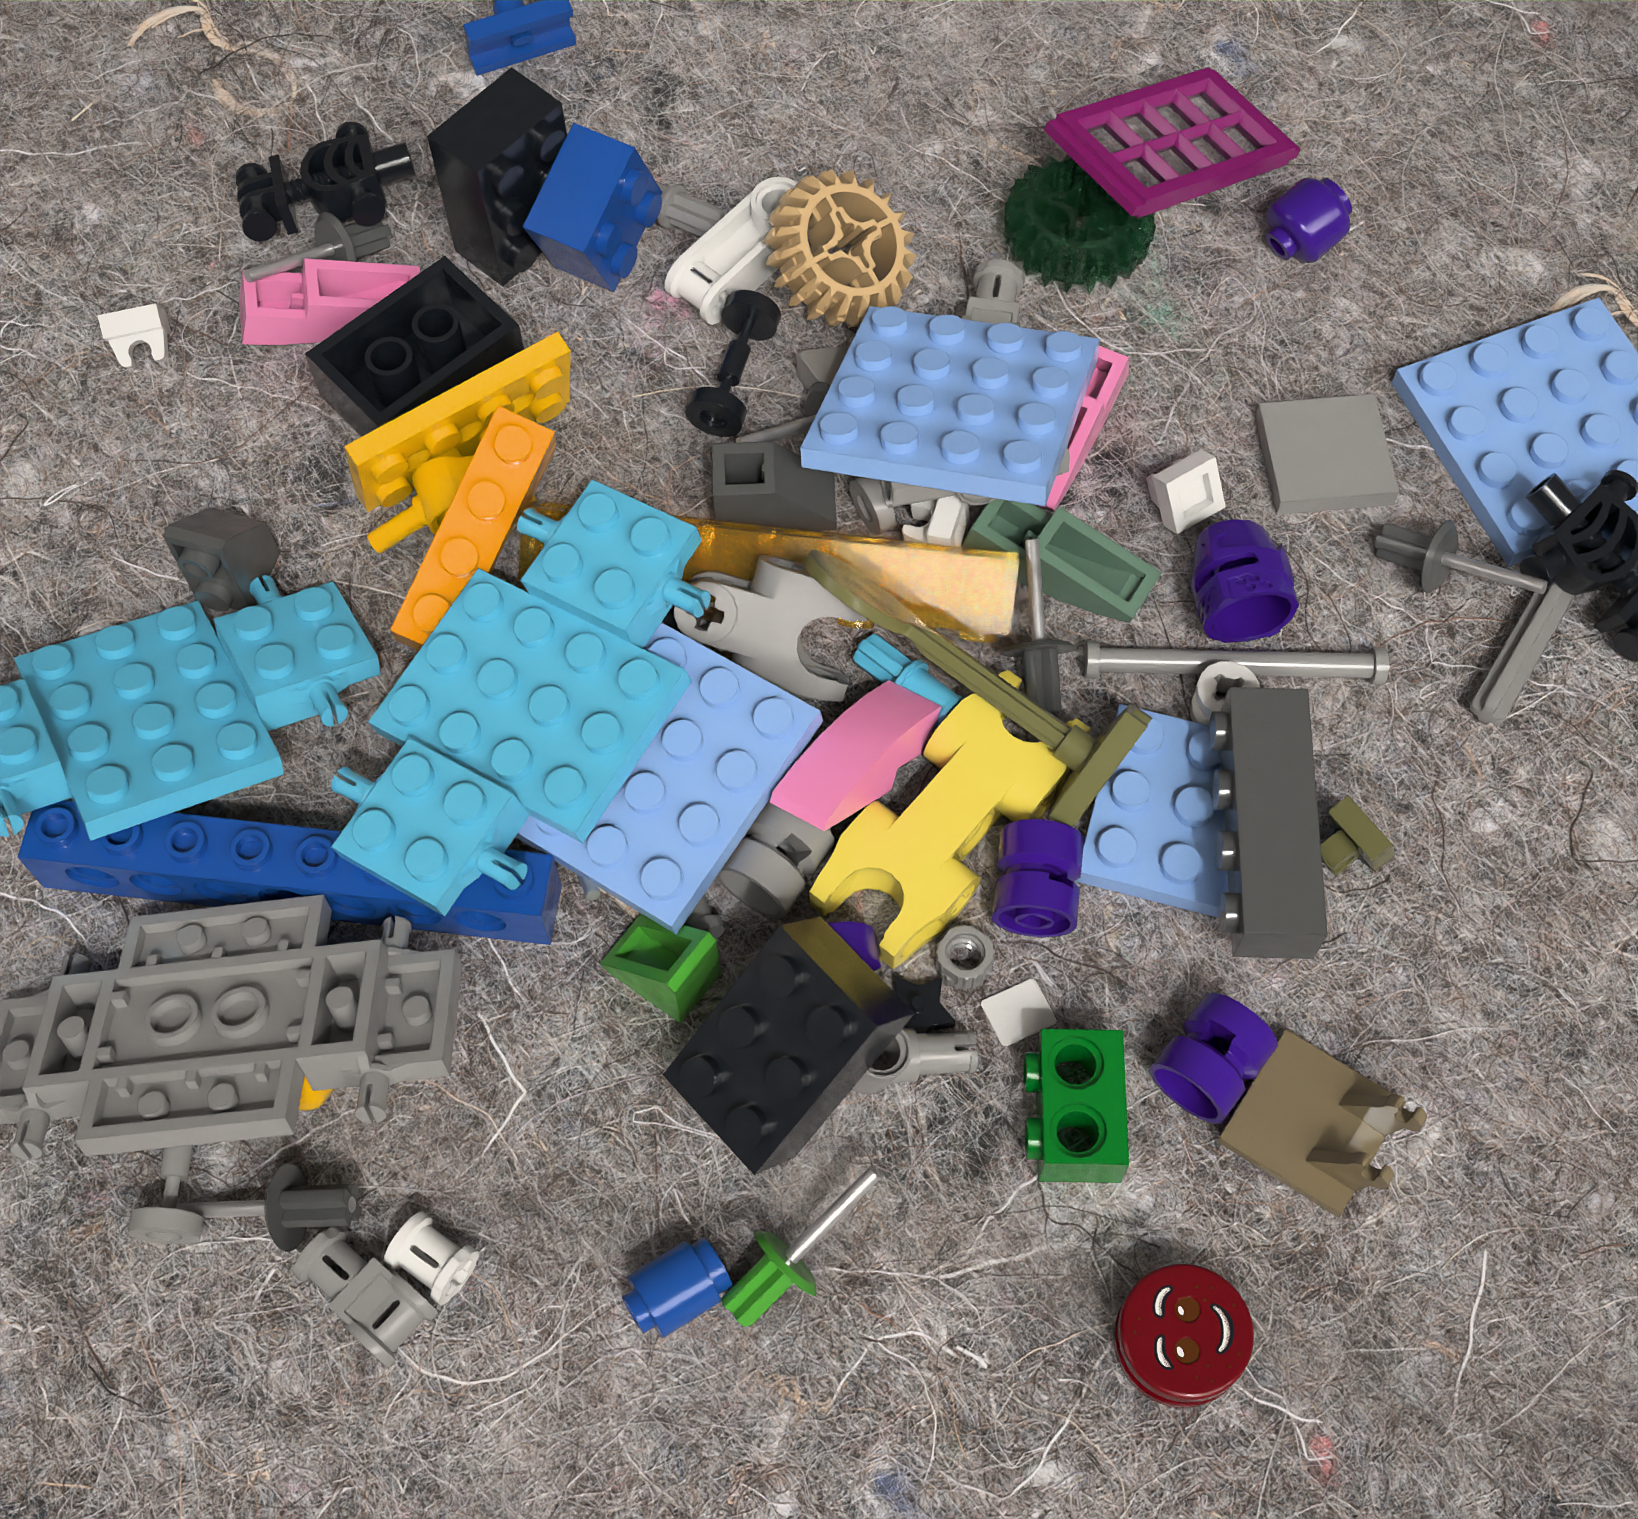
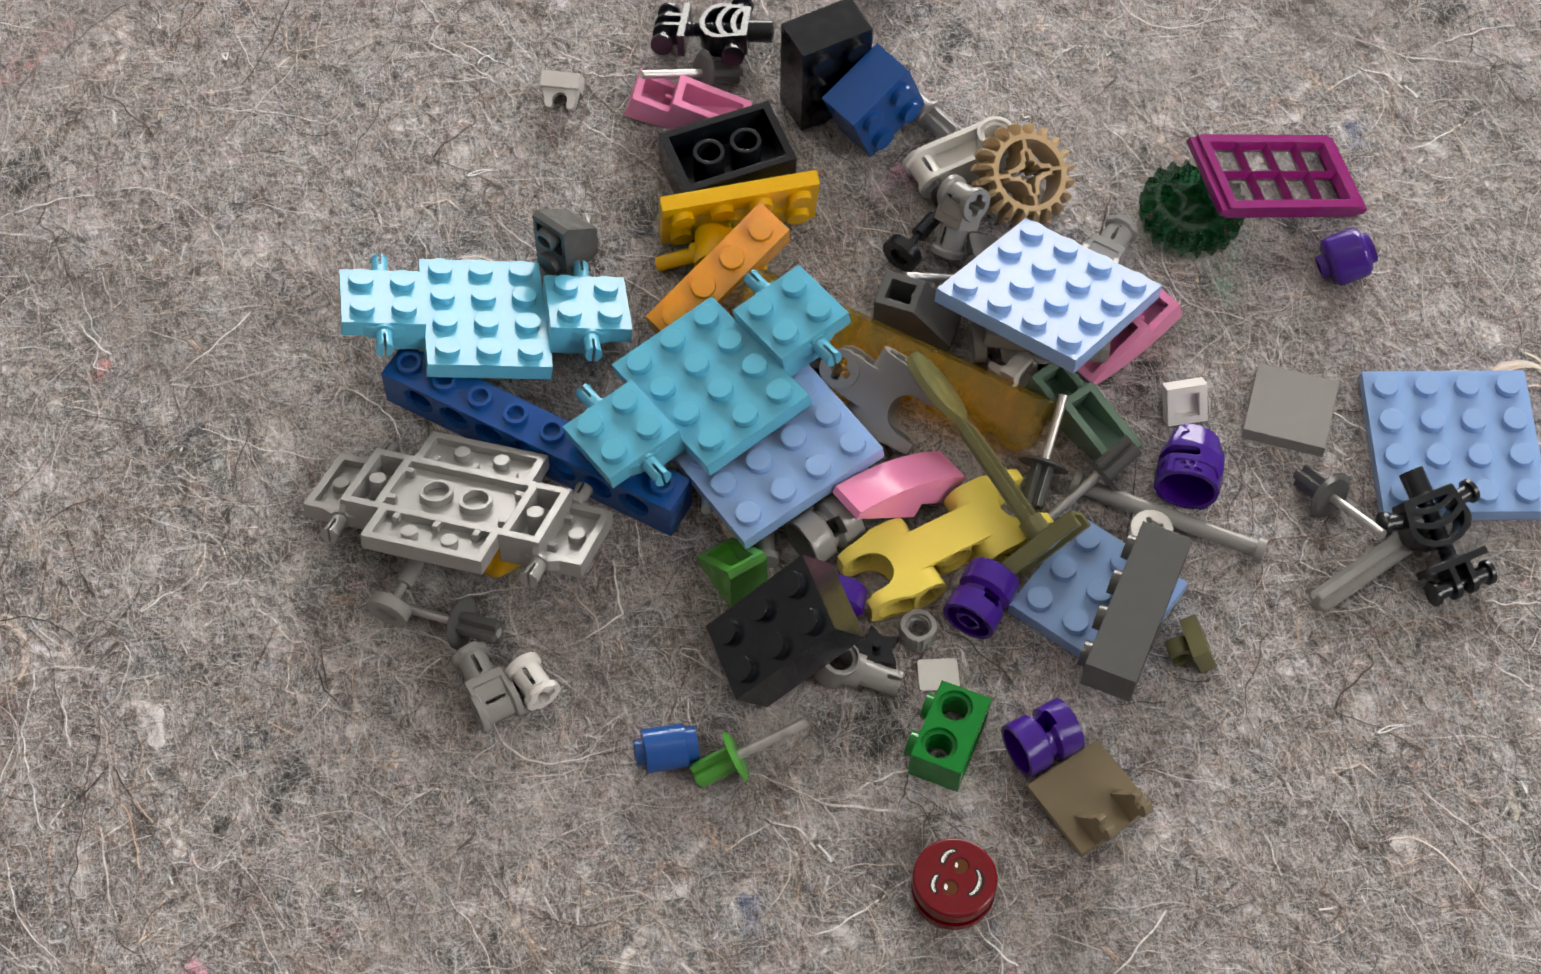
camera: 20 degrees right, 5 degrees down
medium azure axle [853,634,964,727] -> none
none -> light grey connector [931,174,990,261]
none -> dark grey piece [1048,435,1142,520]

